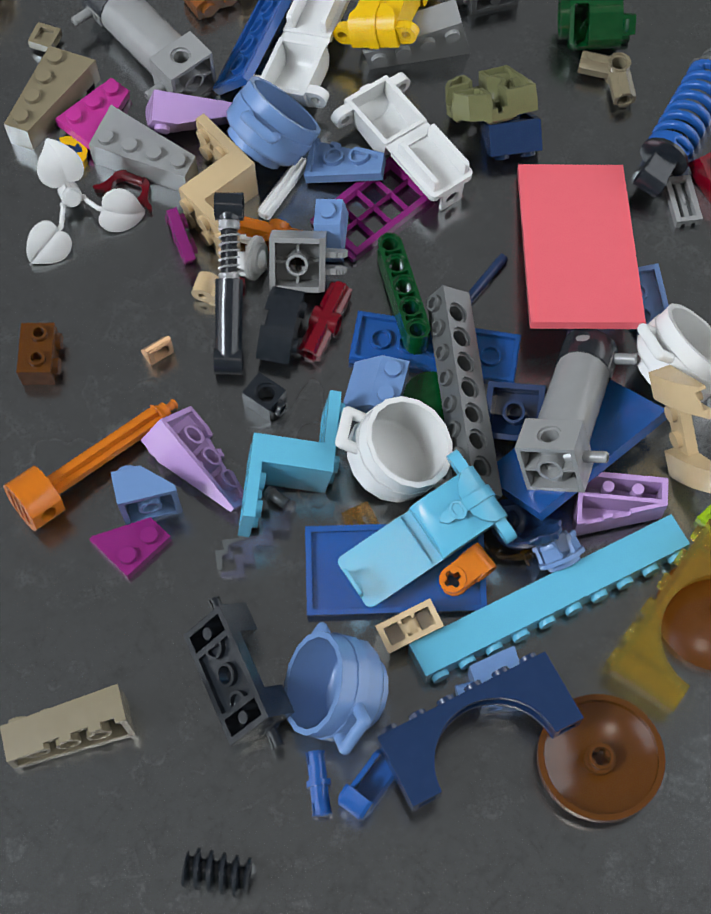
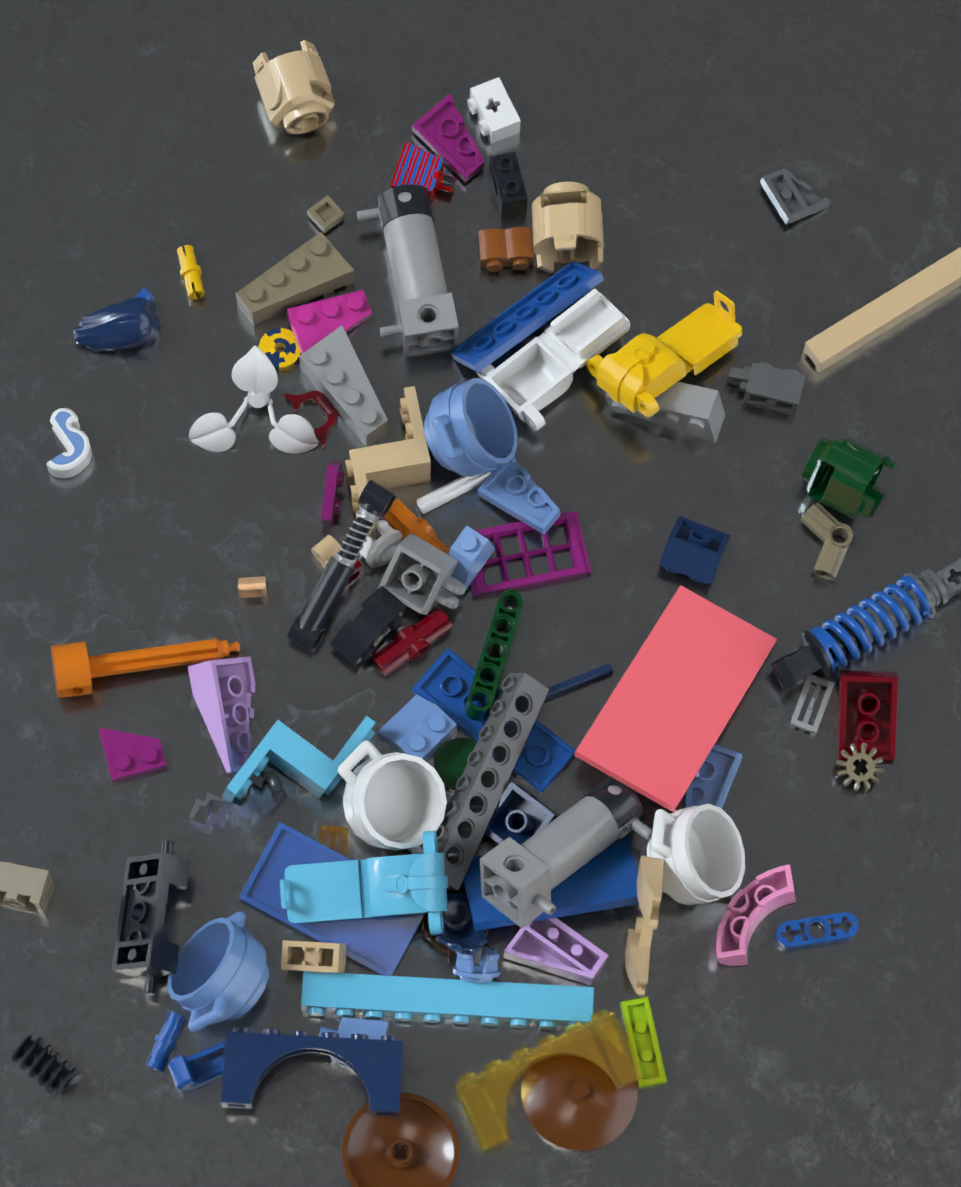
camera: 25 degrees right, 5 degrees up
reddish brown brick [16,322,63,385] -> none
medium blue slope [111,465,183,525] -> none
lavender wedge [145,90,232,134] -> none
black brick [242,372,288,423] -> none
white piece [331,72,473,211] -> none
orange piece [439,543,497,596] -> none
olive connector [445,65,538,125] -> none

